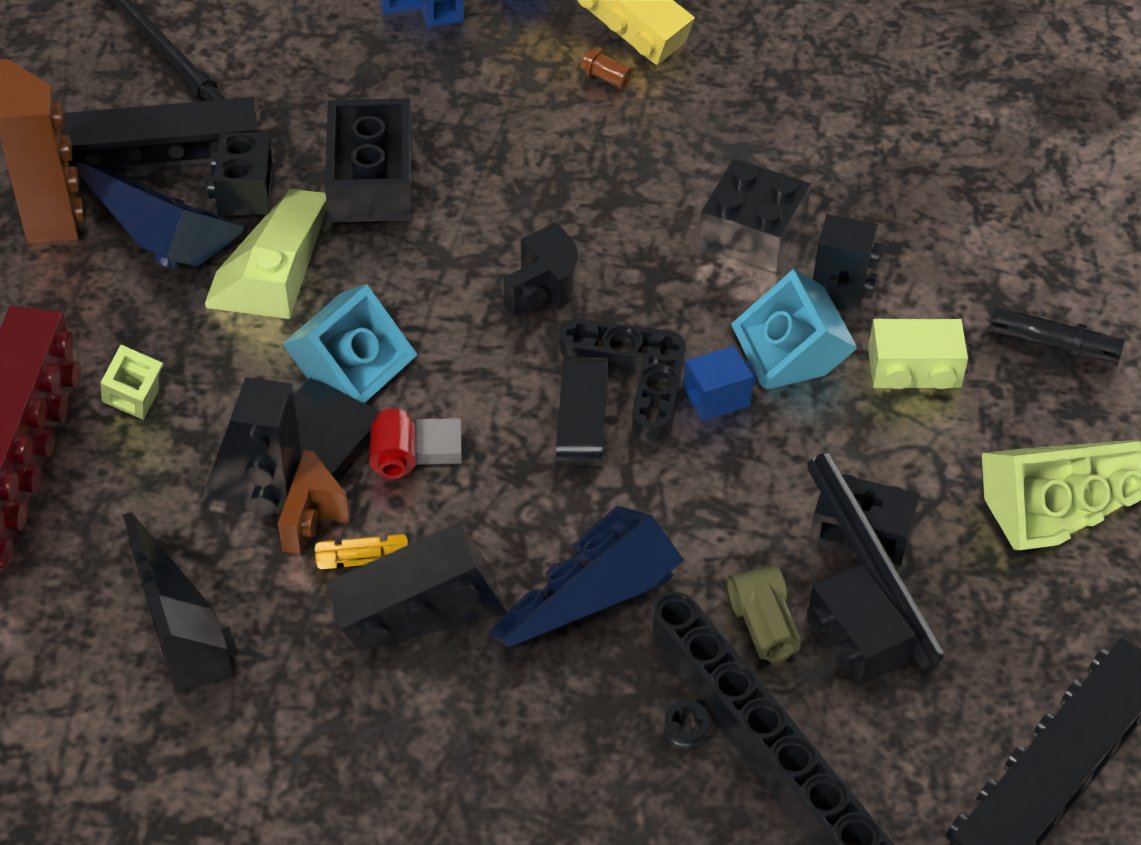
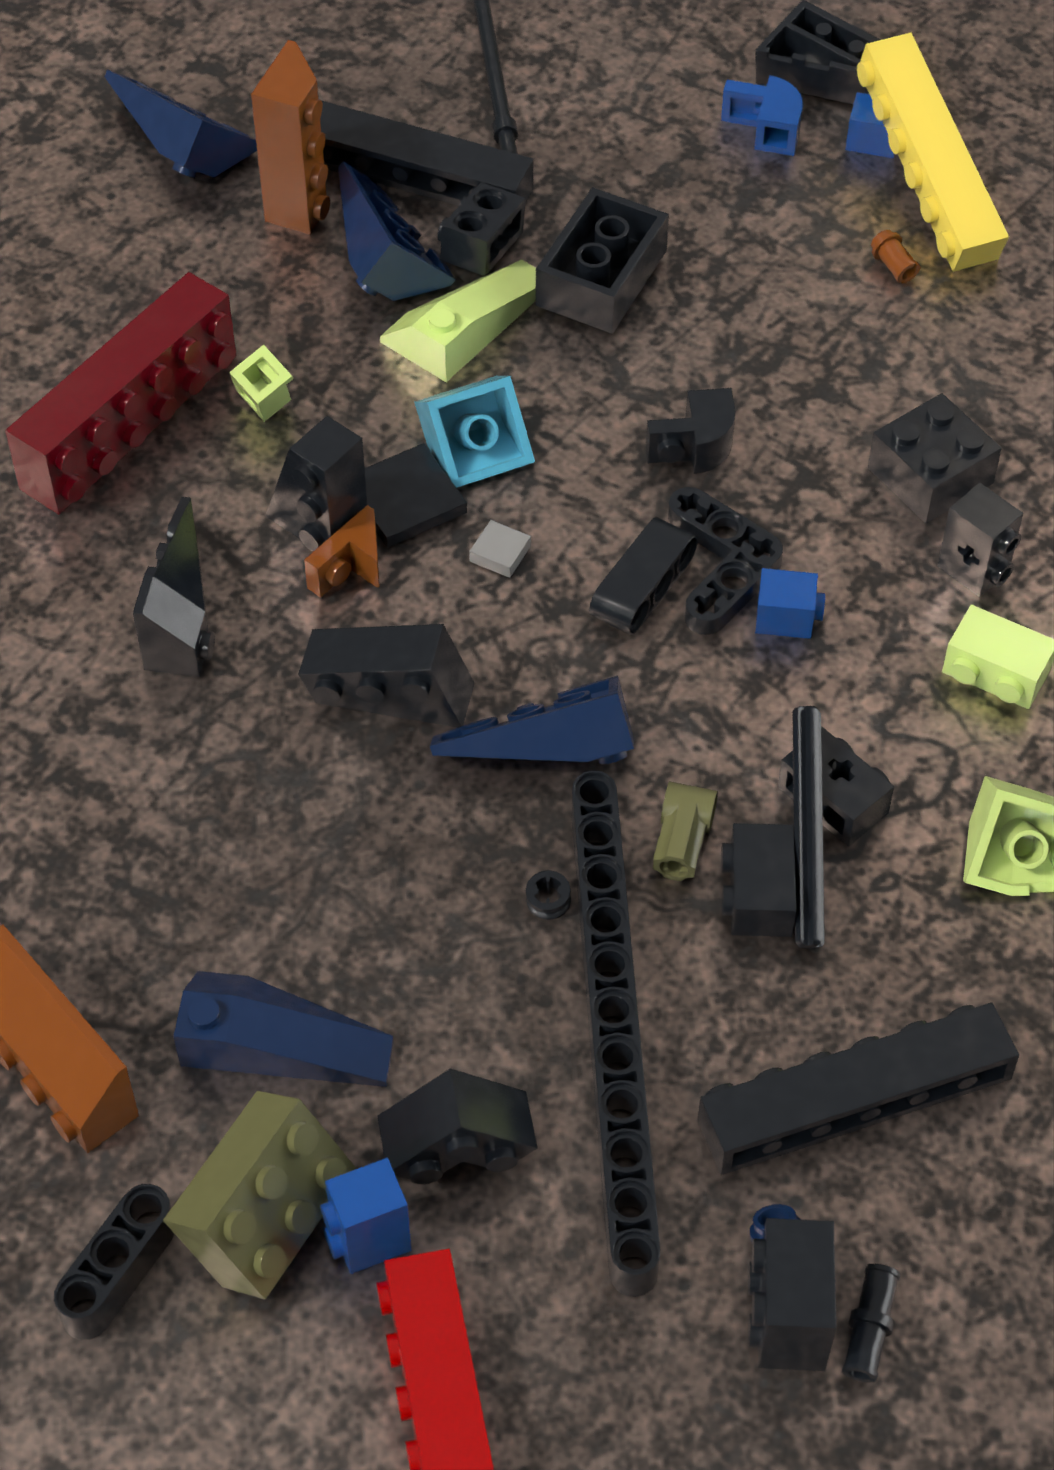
camera: 30 degrees right, 5 degrees up
yellow axle [315,534,408,570] -> none
red brick [369,409,416,479] -> none
medium azure slope [731,269,857,389] -> none

